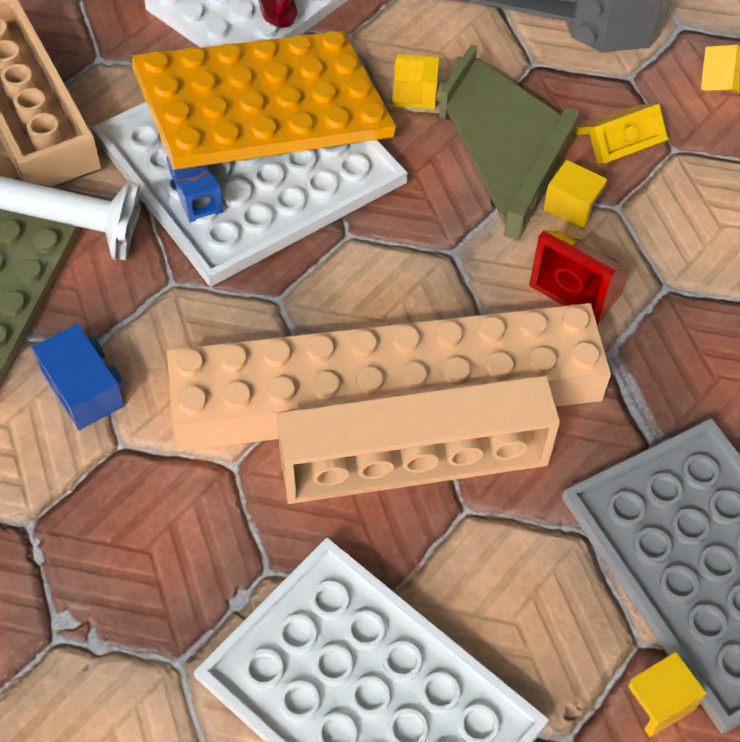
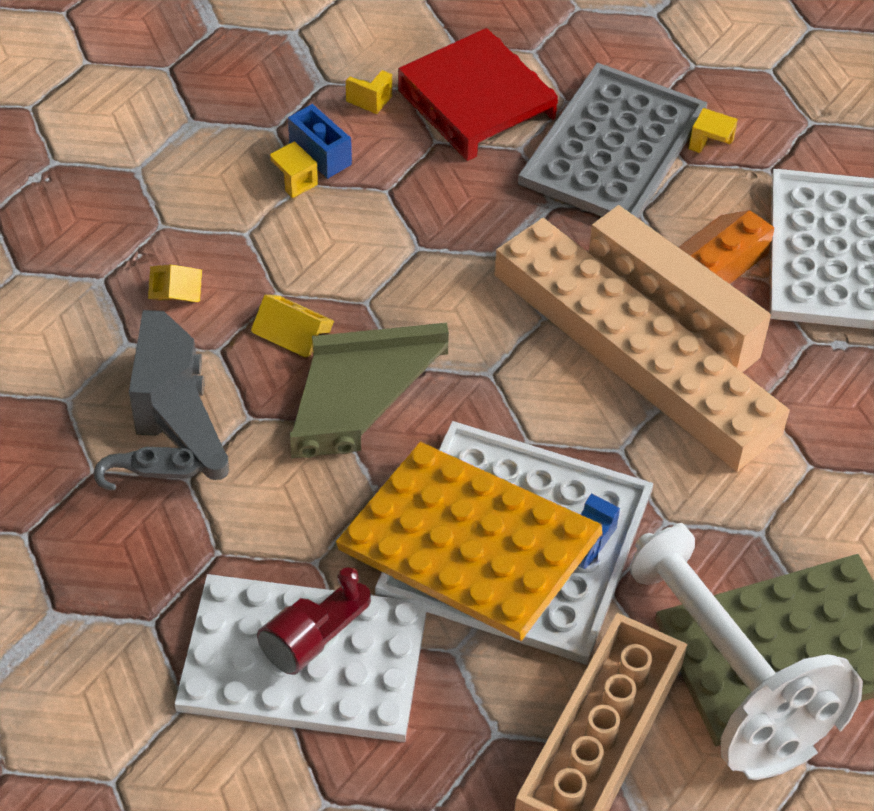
camera: 125 degrees left, 5 degrees down
blue brick [32,324,125,431] -> none
yellow panel [392,54,439,110] -> none
red slope [529,230,630,325] -> none
yellow panel [543,160,607,229] -> none
none -> orange slope [678,210,775,284]

